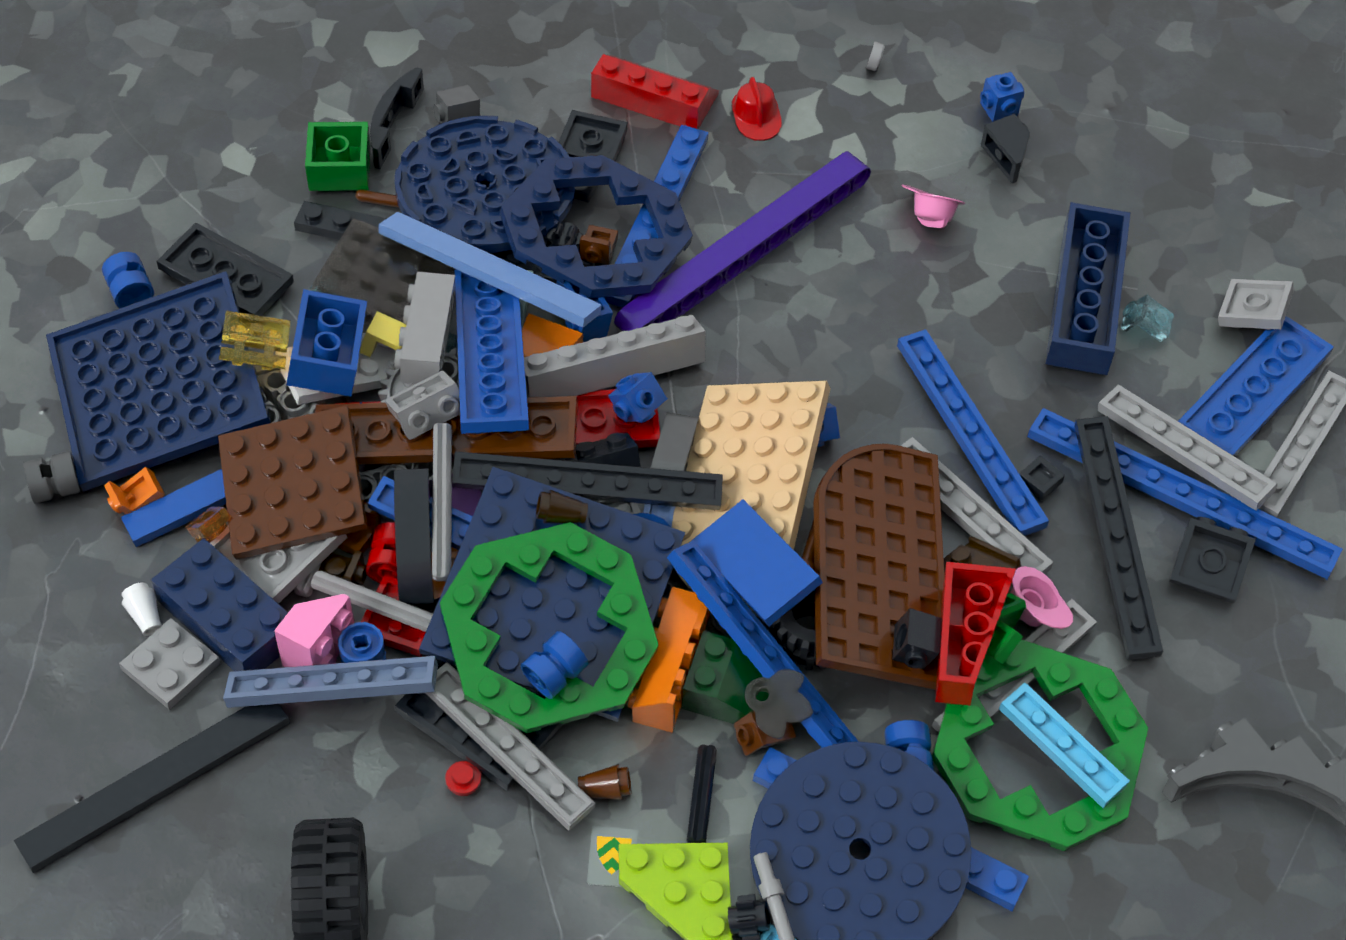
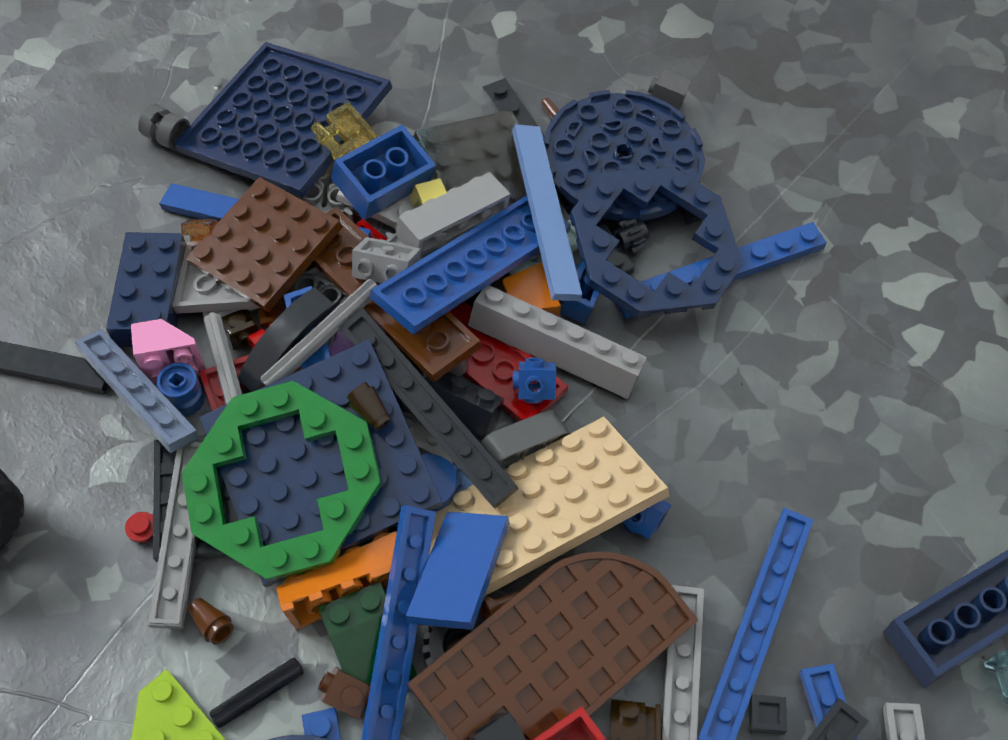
camera: 50 degrees right, 5 degrees up
blue wheel [102,252,154,309] -> none
orange bracket [104,467,165,514] -> none
light grey plate [119,618,221,710] -> none
white cone [122,582,162,636] -> none
black plate [156,223,294,322] -> none
green brick [305,122,371,191] -> none
black slope [370,67,424,169] -> none
blue wheel [520,631,589,699] -> none
black plate [559,110,628,161] -> none
reddish brown bracket [579,225,618,265] -> none
light grey sticker [587,826,639,887] -> none
red slope [591,54,719,129] -> none
dark purple beam [614,151,871,331] -> none
red piece [732,77,782,141] -> none
clear smoke plate [745,669,813,739] -> none
bright pink piece [901,184,965,229] -> none

